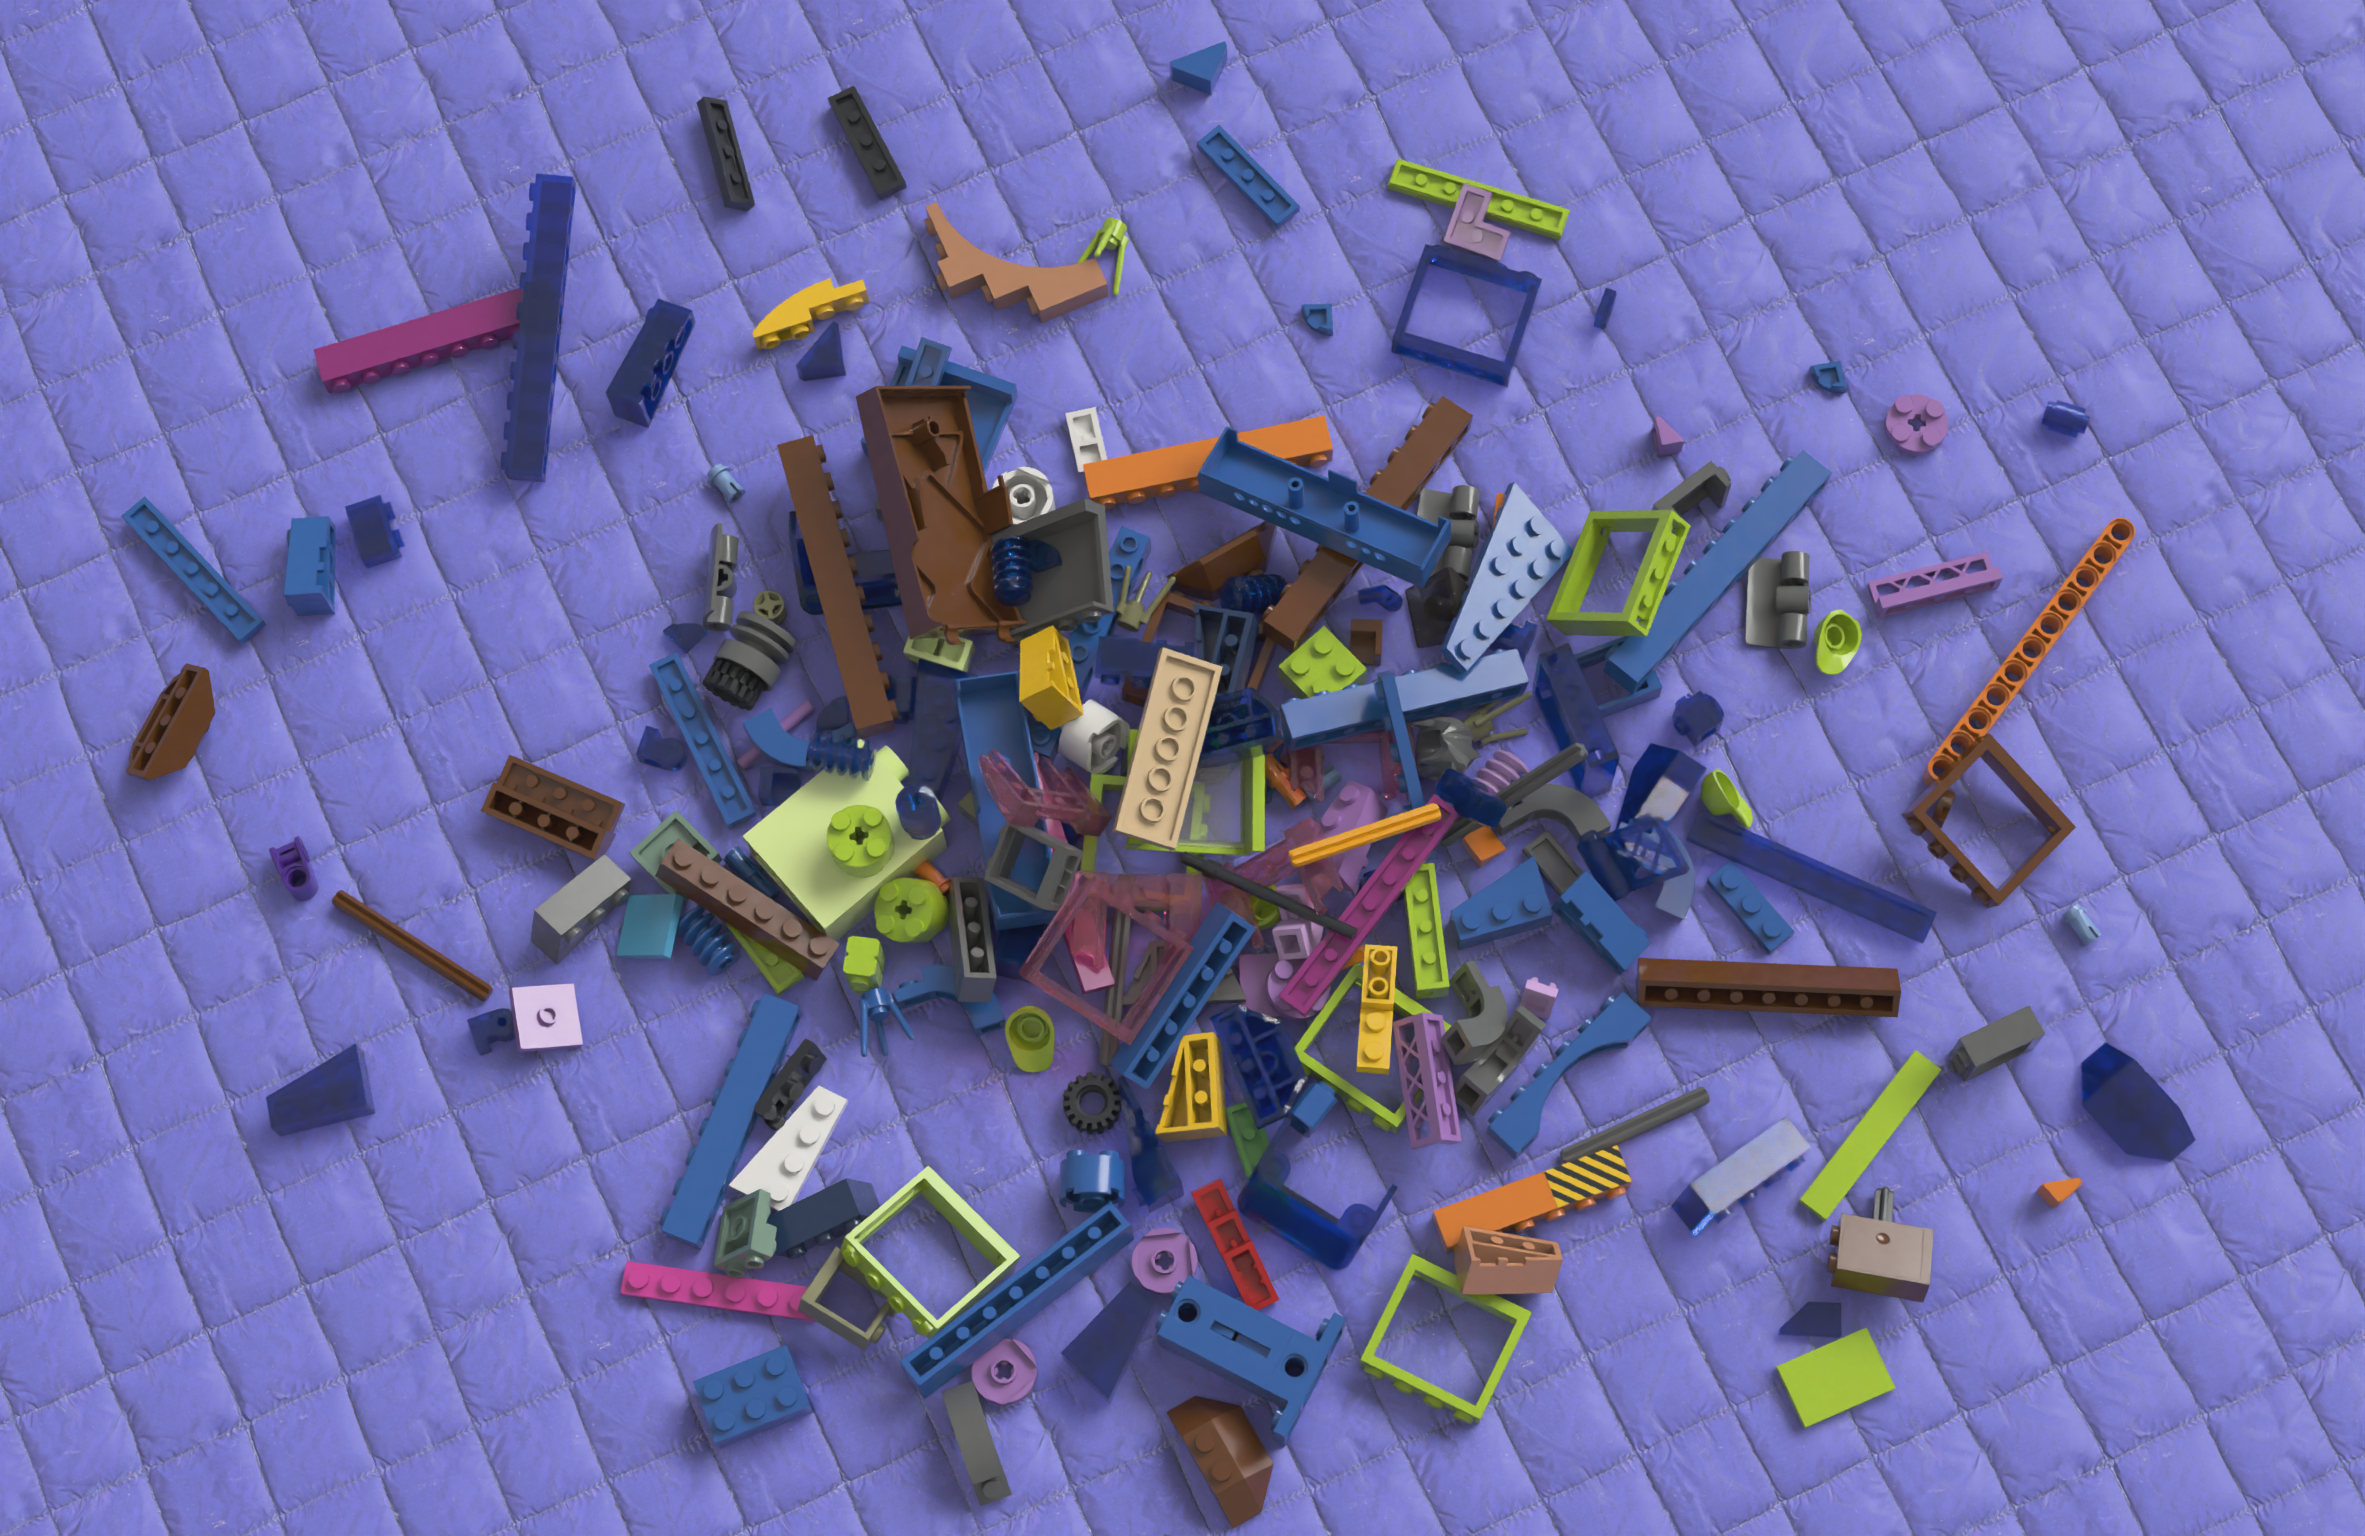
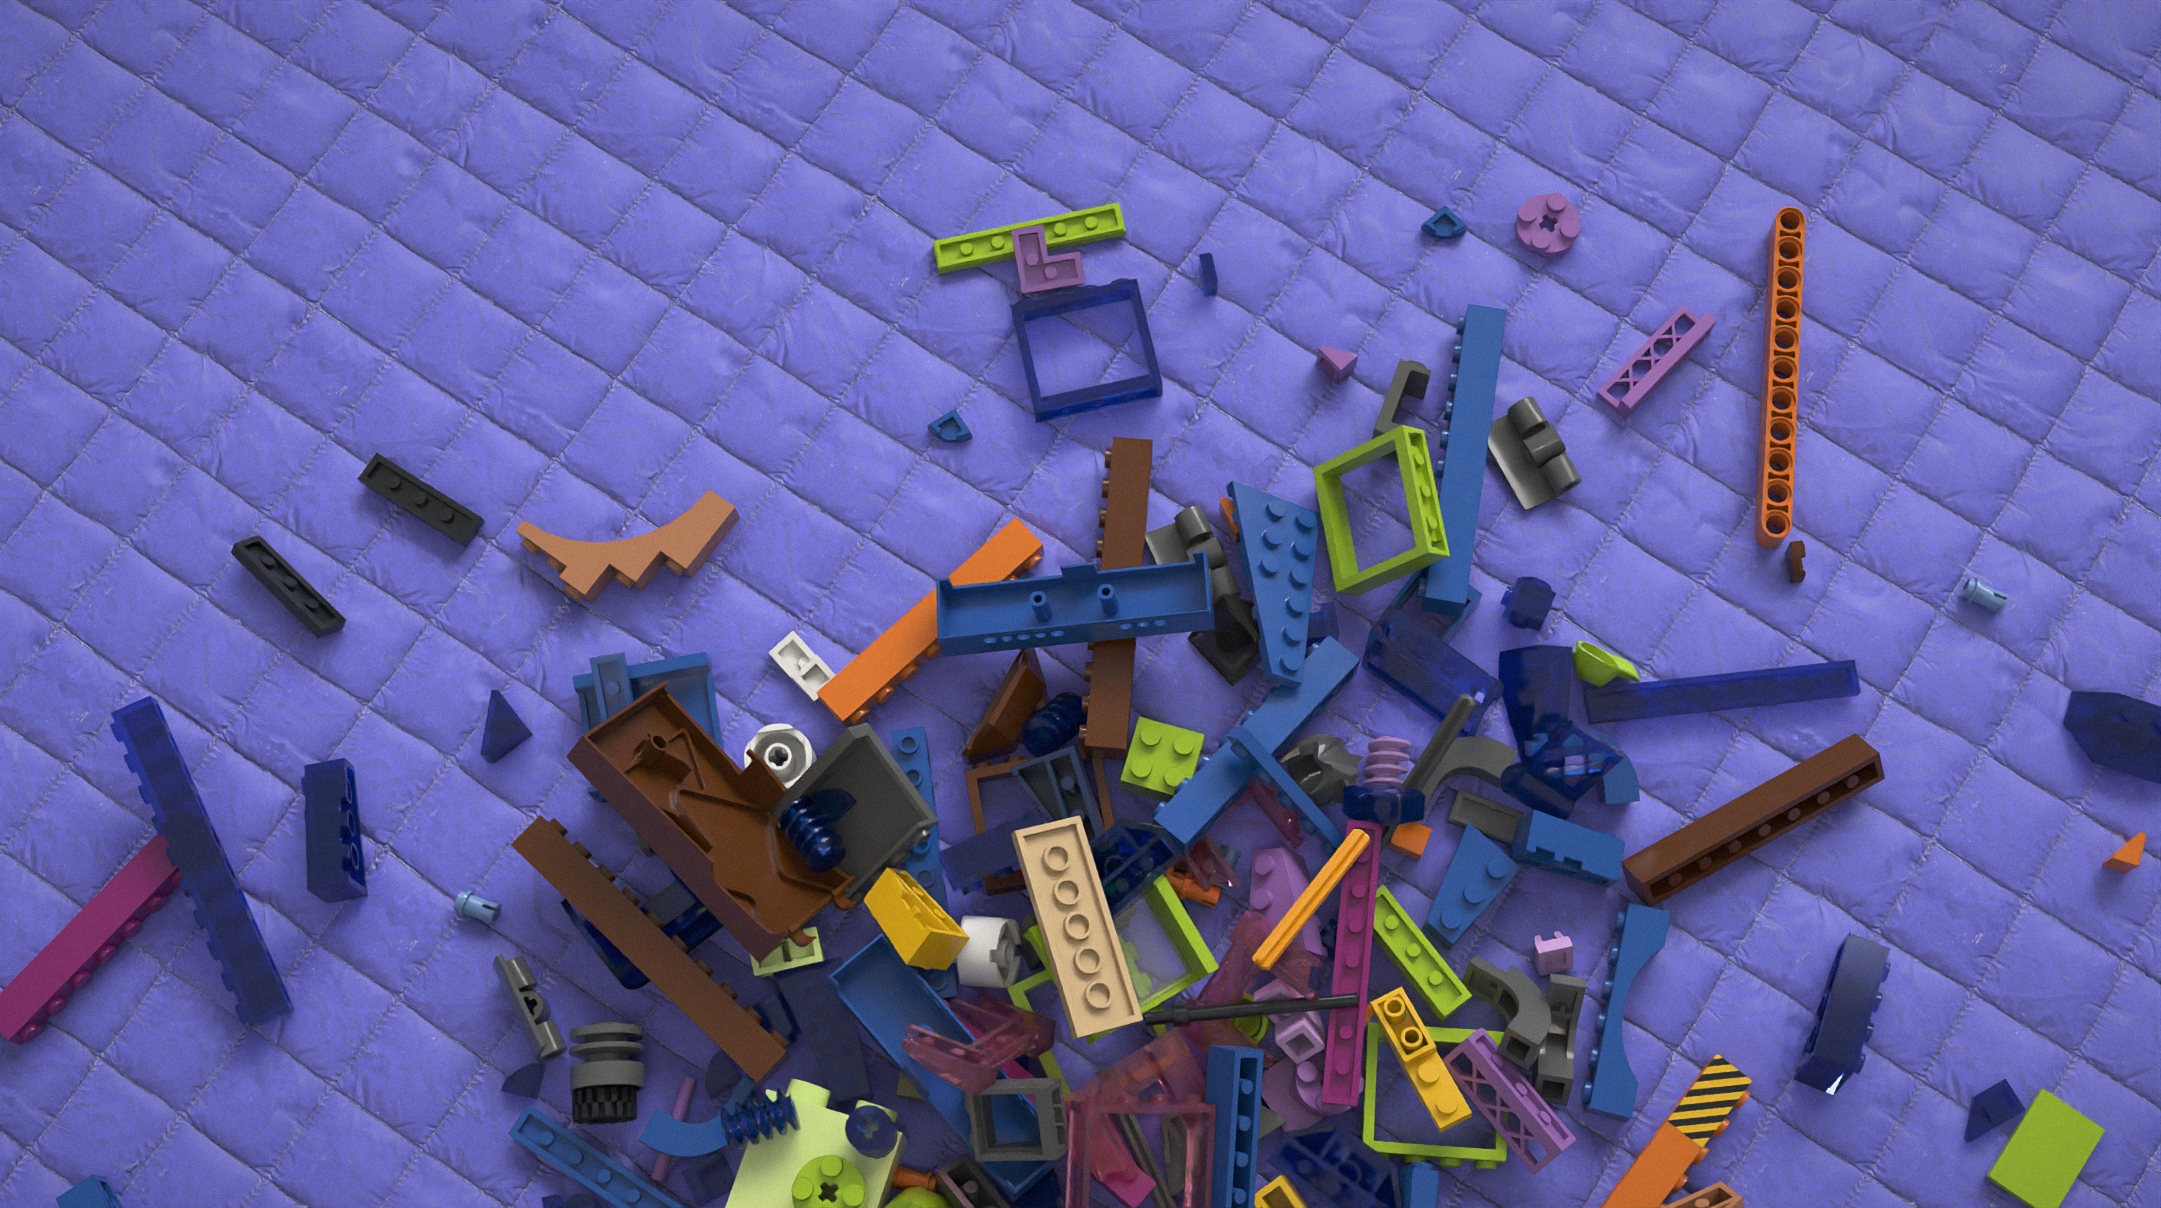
camera: 30 degrees left, 0 degrees up
clear blue brick [345,495,405,569] -> none
yellow slope [752,278,869,350] -> none
olive wheel [753,590,787,626] -> none
lime plant [1076,218,1129,296] -> none
olive plant [1115,565,1176,632] -> none
blue slope [1169,41,1227,95] -> none
blue plate [1197,125,1300,229] -> none
reddish brown panel [1350,619,1383,666] -> none
clear blue arm [1357,585,1403,612] -> none
olive plant [1462,692,1532,746] -> none
dark grey axle [1560,1087,1710,1164] -> none
blue plate [1707,860,1795,954] -> none
lime tile [1799,1050,1942,1222] -> none
lime piece [1813,609,1862,675] -> none
piece [1827,1186,1934,1303] -> none
reddish brown window [1901,733,2076,908] -> none
dark grey window [1949,1005,2045,1081] -> none
clear blue brick [2041,400,2090,438] -> none

